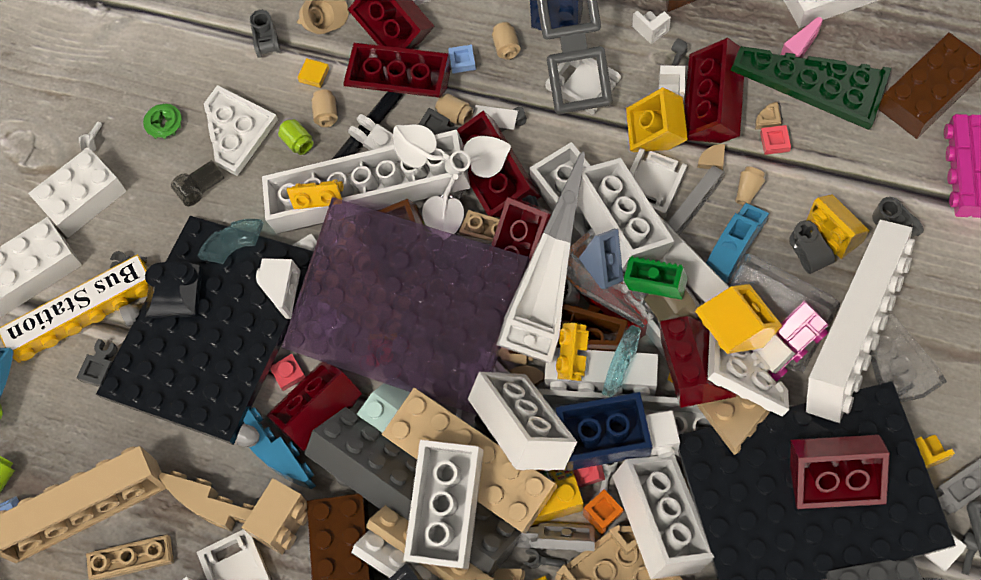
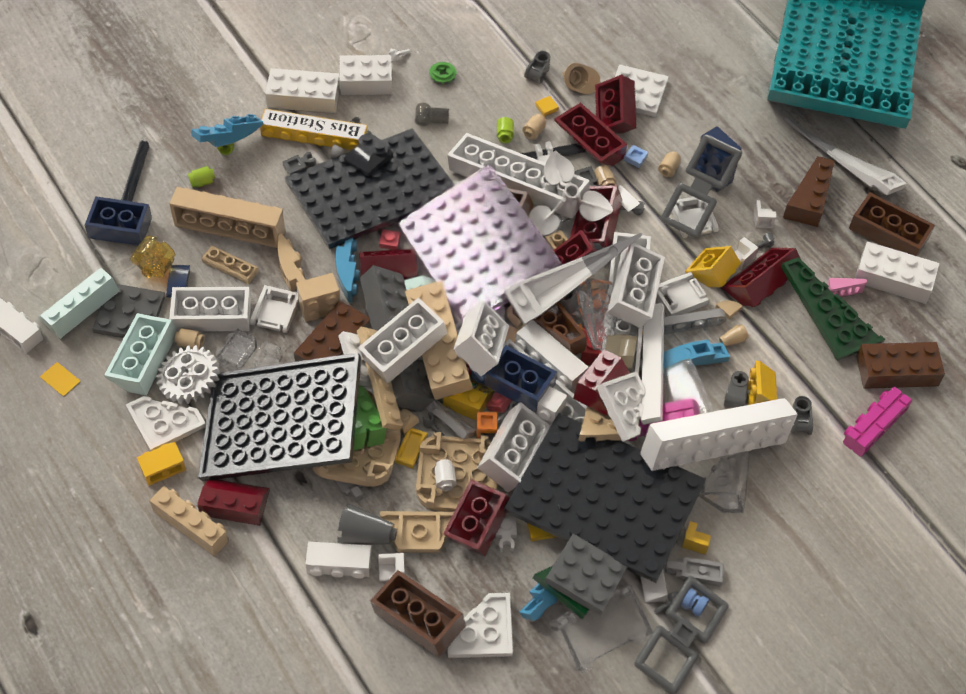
camera: 30 degrees right, 10 degrees down
clear light blue tile [197,219,264,264] -> none
white plate [204,85,278,176] -> none
light grey hinge [236,424,259,447] -> none
white slope [256,258,301,319] -> none
yellow hinge [286,179,343,209] -> none
yellow hinge [556,323,589,381] -> none
sand blue slope [579,228,624,289] -> none
clear light blue tile [602,325,641,397] -> none
green brick [624,255,688,300] -> none
yellow slope [695,284,782,354] -> none
tan tile [755,102,781,130] -> none
coral plate [760,125,791,155] -> none
dark red slope [790,435,889,509] -> none

